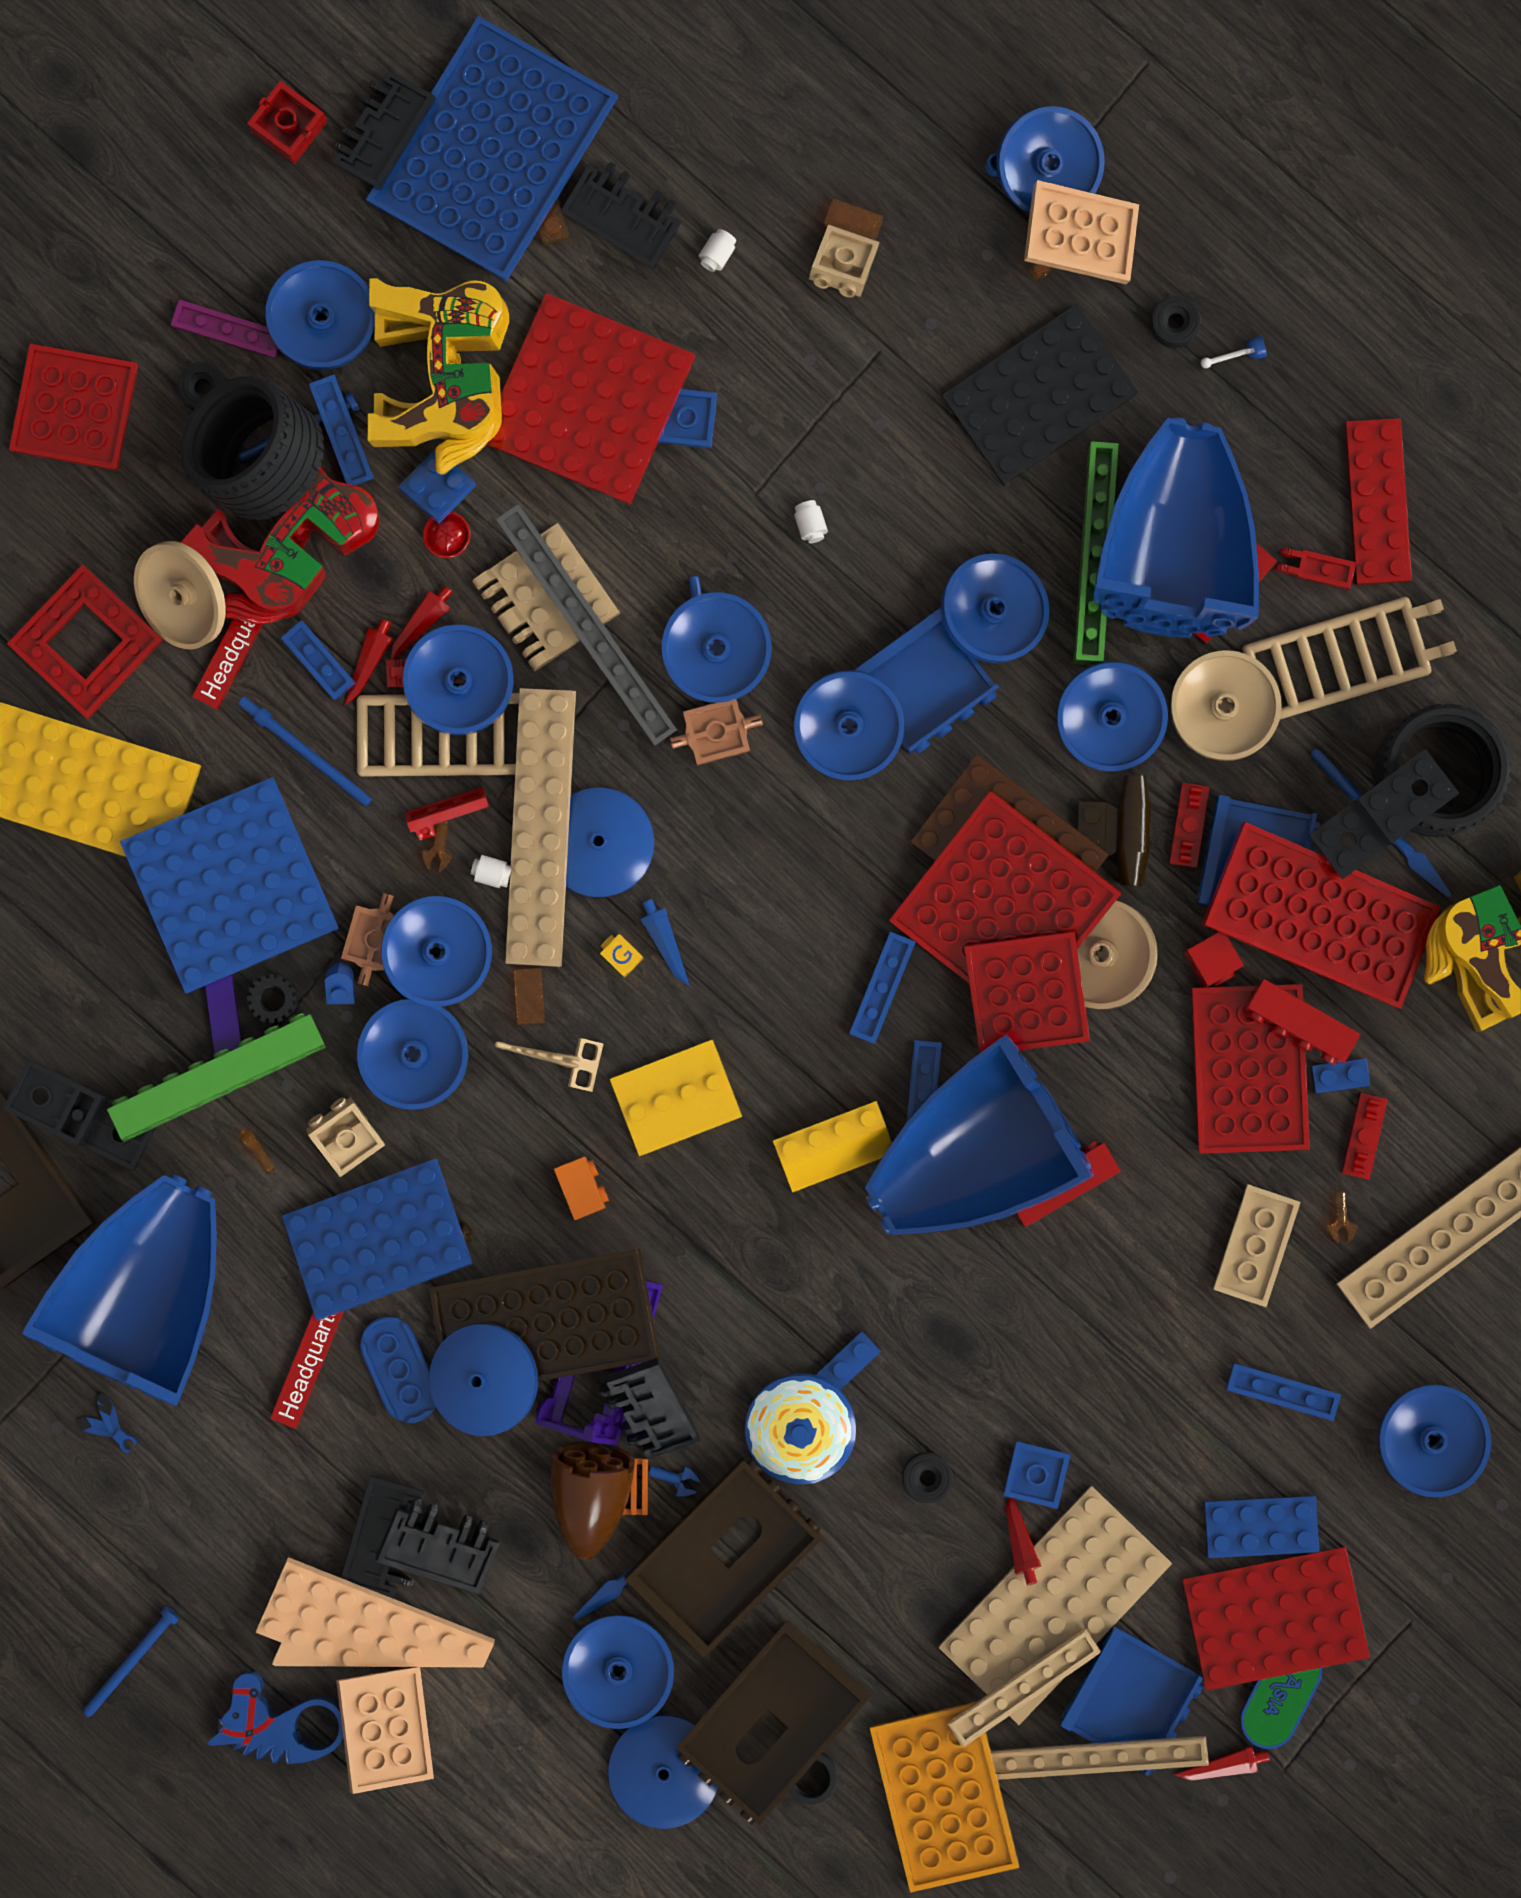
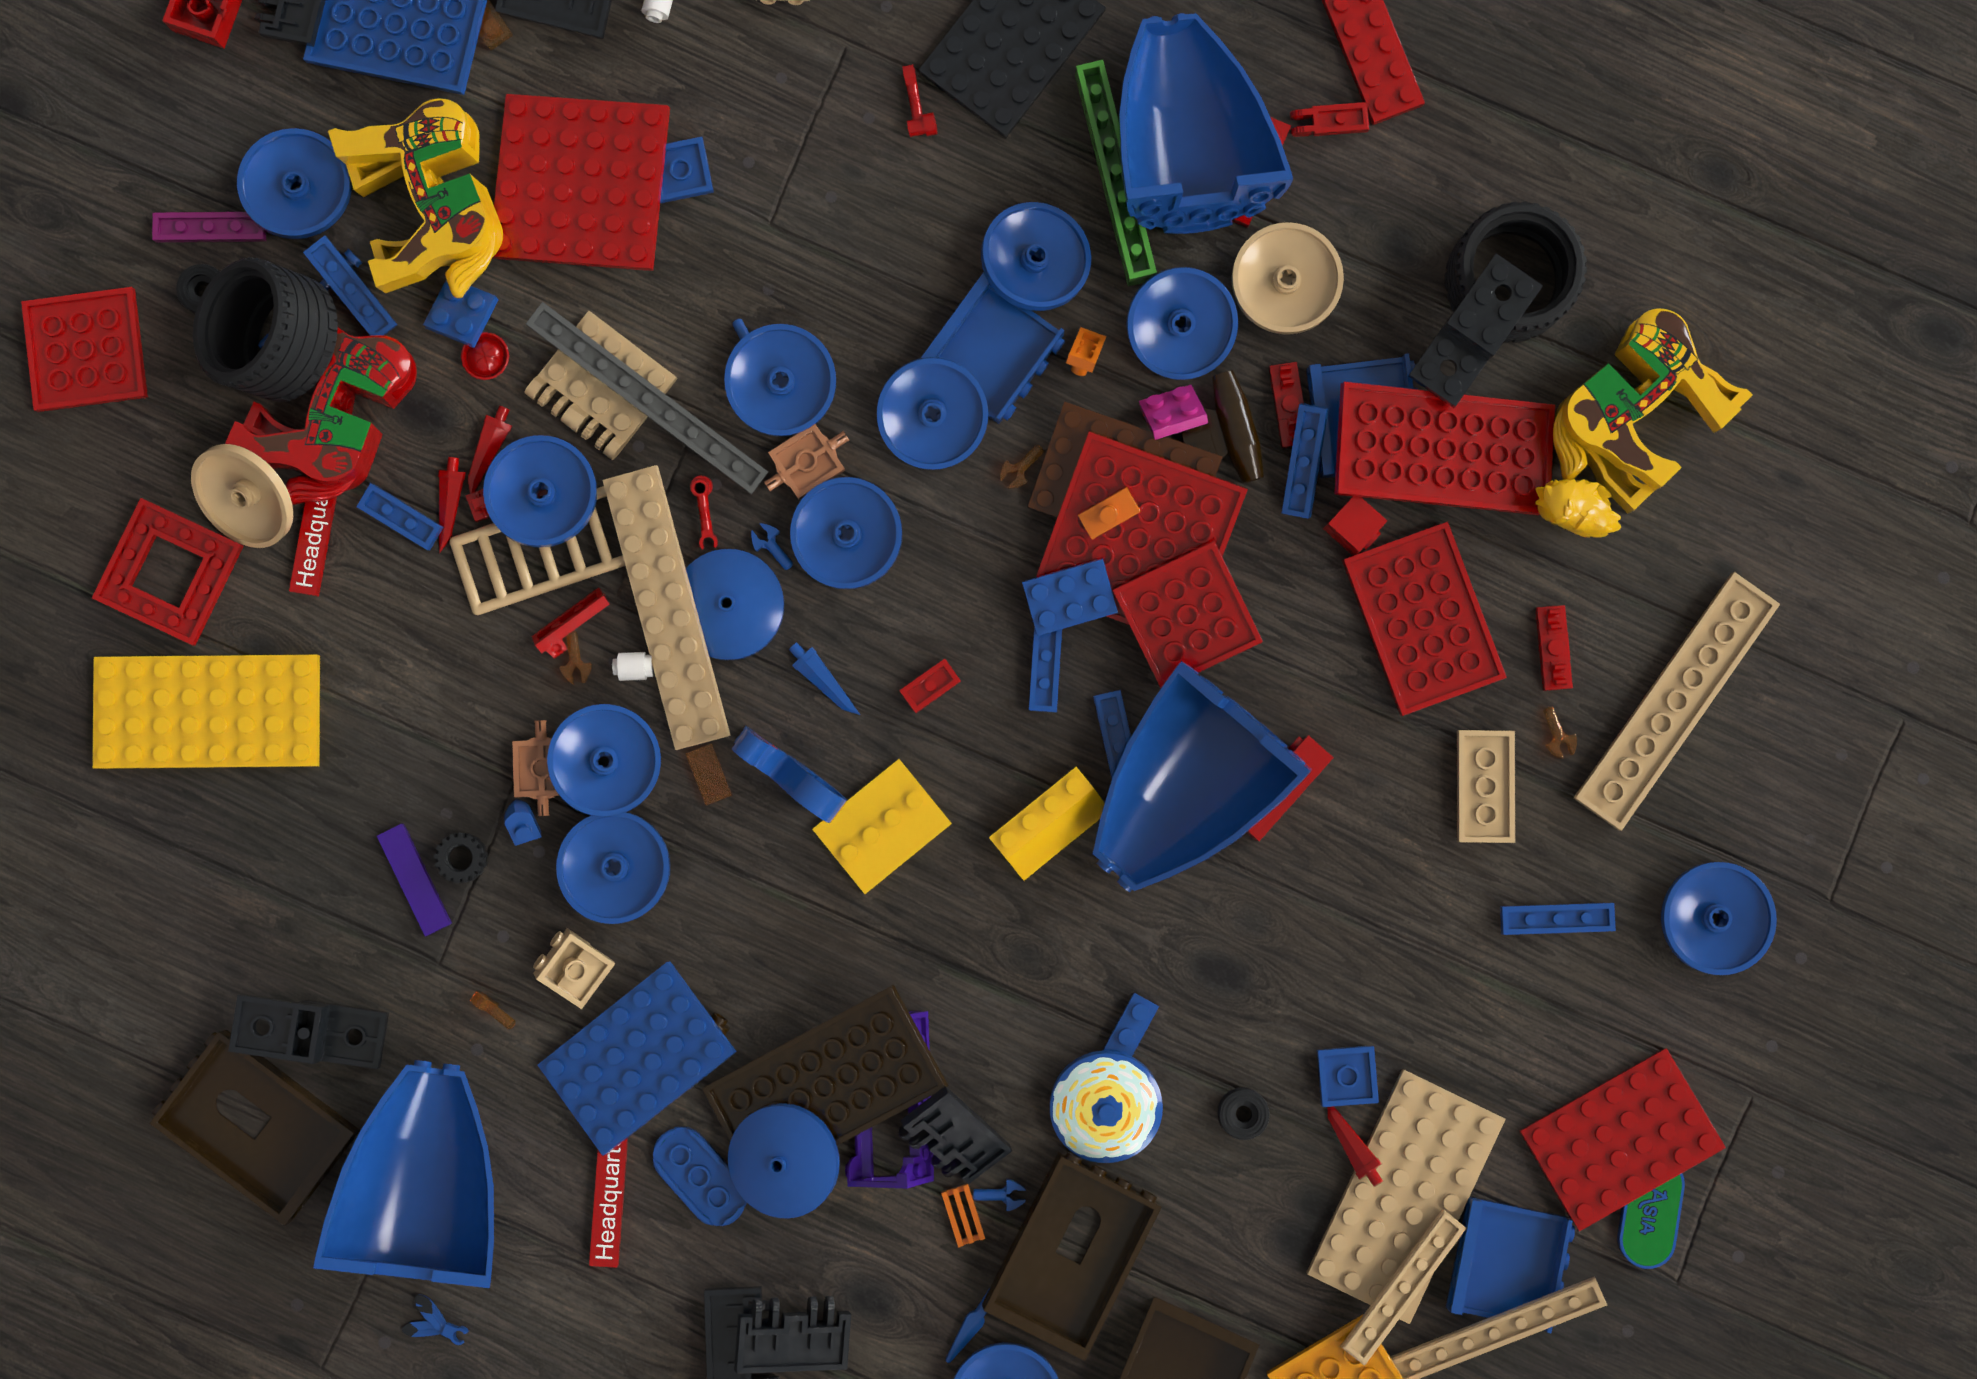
camera: 20 degrees left, 0 degrees up
bright green brick [107,1013,326,1142] -> none
blue plate [120,777,339,994] -> none
blue bar [238,696,373,807] -> none
tan piece [495,1038,603,1092] -> none
reddish brown cylinder [550,1442,635,1560] -> none
orange brick [554,1157,609,1220] -> none
yellow brick [600,934,644,978] -> none
white brick [794,500,828,543] -> none
tan dish [1078,901,1157,1009] -> none
red bar [1173,1746,1270,1781] -> none
blue plate [1204,1495,1319,1558] -> none
tan bar [1242,597,1457,719] -> none
red brick [1244,979,1361,1066] -> none
blue plate [1310,1058,1371,1094] -> none
blue piece [1311,749,1451,897] -> none
none -> red brick [690,475,718,550]
none -> blue animal [732,726,847,823]
none -> blue bar [751,523,793,570]
none -> blue dish [790,477,902,589]
none -> red plate [899,659,961,713]
none -> red brick [902,64,938,137]
none -> clear orange bar [1000,445,1044,489]
none -> blue plate [1022,558,1118,636]
none -> orange tile [1066,327,1106,376]
none -> orange tile [1078,487,1141,539]
none -> dark pink plate [1139,385,1208,440]
none -> blue plate [1282,403,1329,519]
none -> yellow head [1535,479,1621,538]

